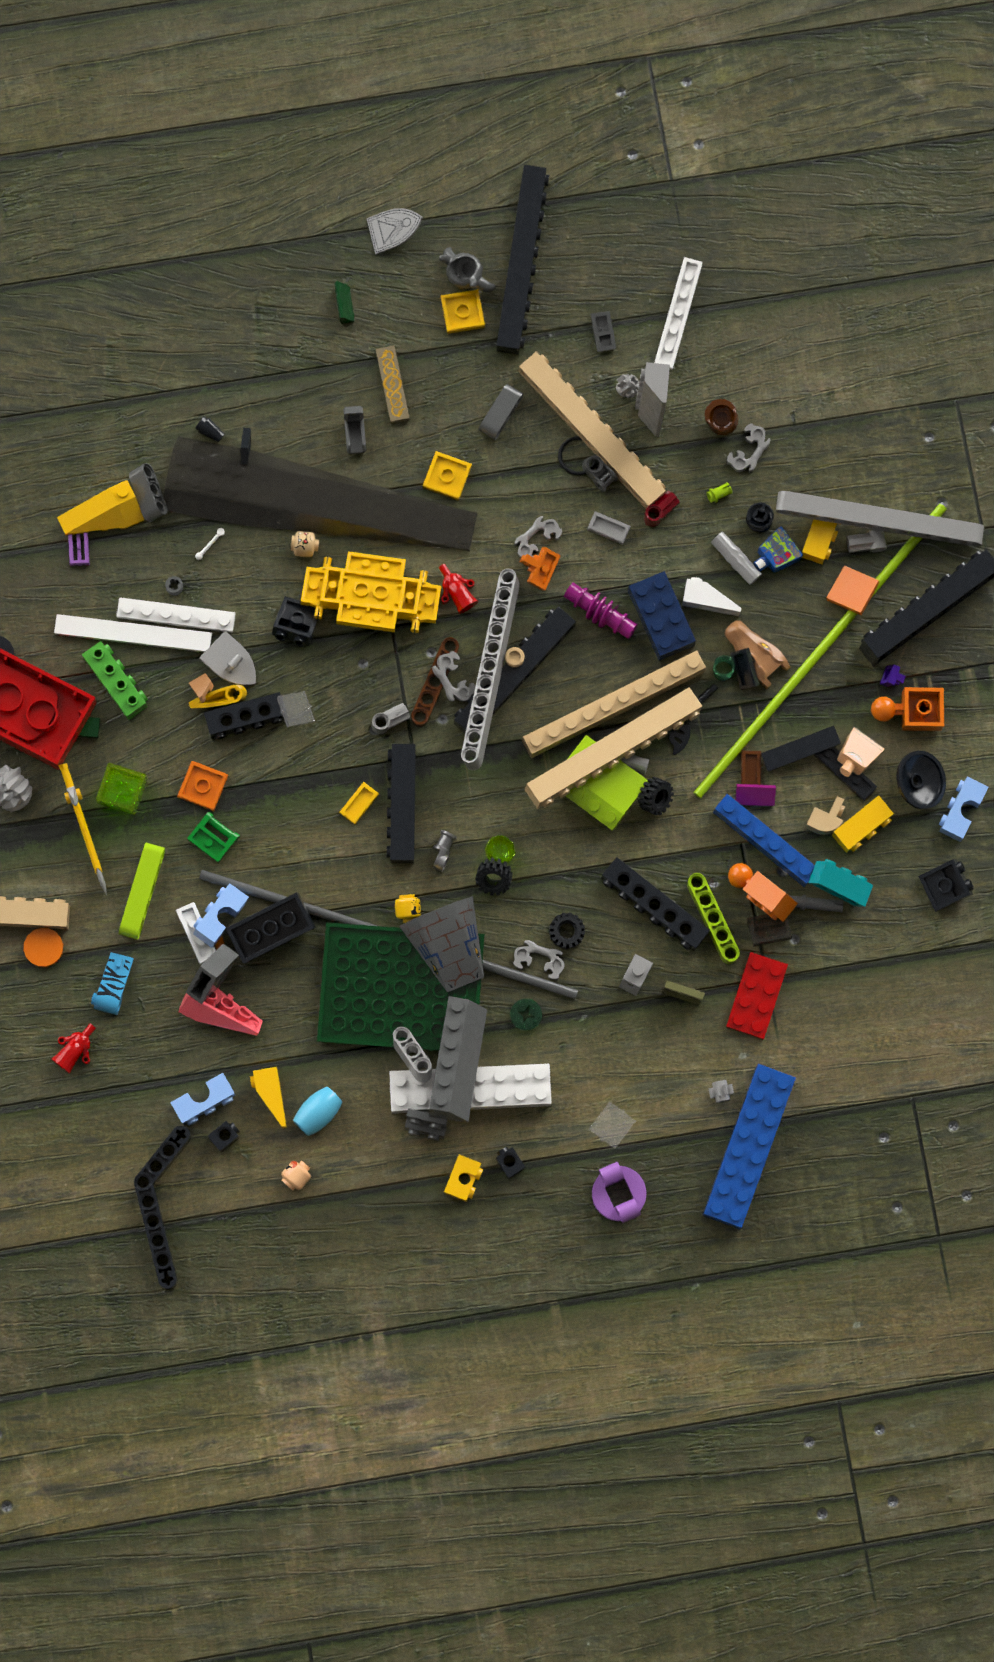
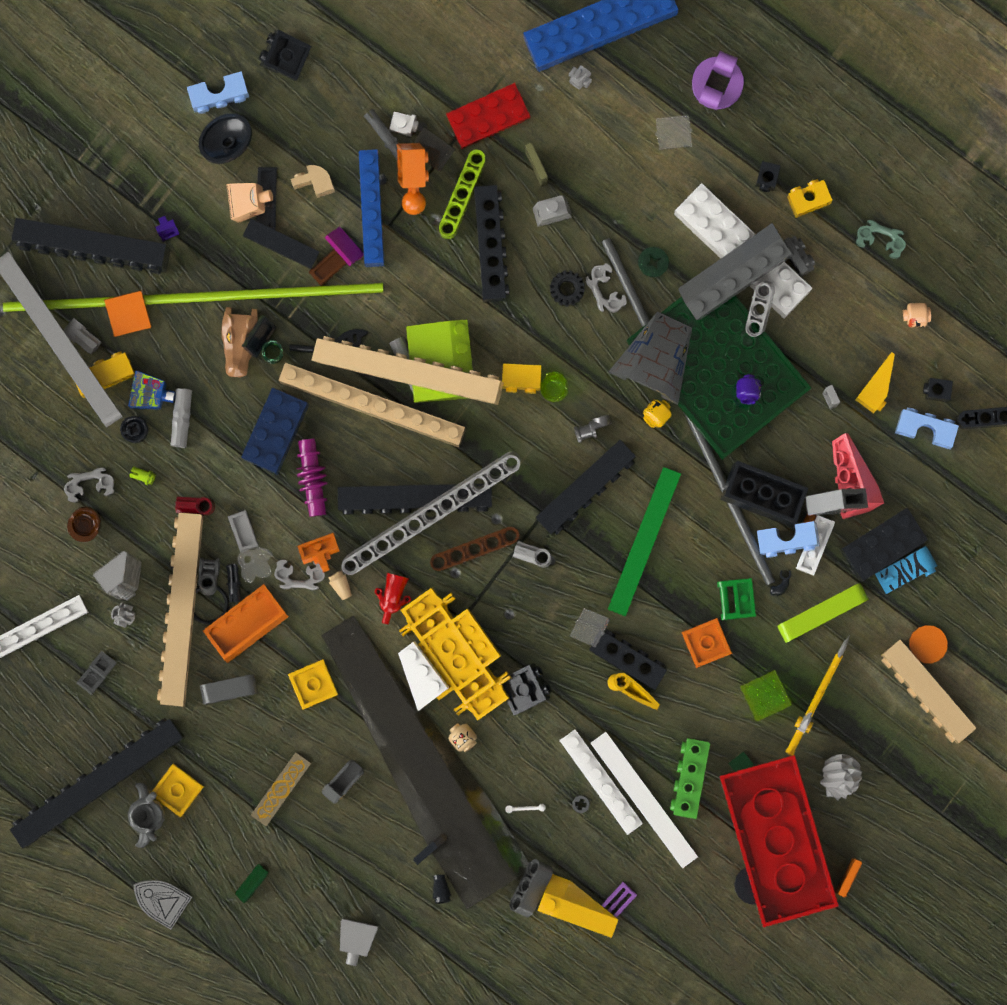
camera: 120 degrees left, 5 degrees up
red piece [51,1023,96,1074] -> none
medium nougat tile [189,673,214,703] -> none
light grey shield [199,631,256,685] -> none
medium azure piece [293,1087,342,1136] -> none
yellow tile [339,782,379,825] -> none
light grey helmet [432,651,475,701] -> none
black tyre [475,858,513,896] -> none
tan tile [505,647,525,668] -> none
black tyre [638,777,674,815] -> none
white slope [682,577,741,616] -> none
teal brick [808,859,873,907] -> none
yellow brick [832,796,894,853] -> none
orange brick [871,687,944,731] -> none
none -> orange slope [203,584,289,663]
none -> black axle [226,564,242,602]
none -> clear plate [237,547,273,583]
none -> tan cone [328,570,352,600]
none -> light grey torso [340,918,379,966]
none -> white bracket [389,111,419,137]
none -> white wing [398,641,449,711]
none -> yellow brick [502,364,541,394]
none -> green tile [608,467,681,616]
none -> dark purple head [736,374,762,404]
none -> black arm [770,570,791,596]
none -> light grey tile [822,385,840,409]
none -> black brick [840,508,928,582]
none -> sand green helmet [855,220,906,259]

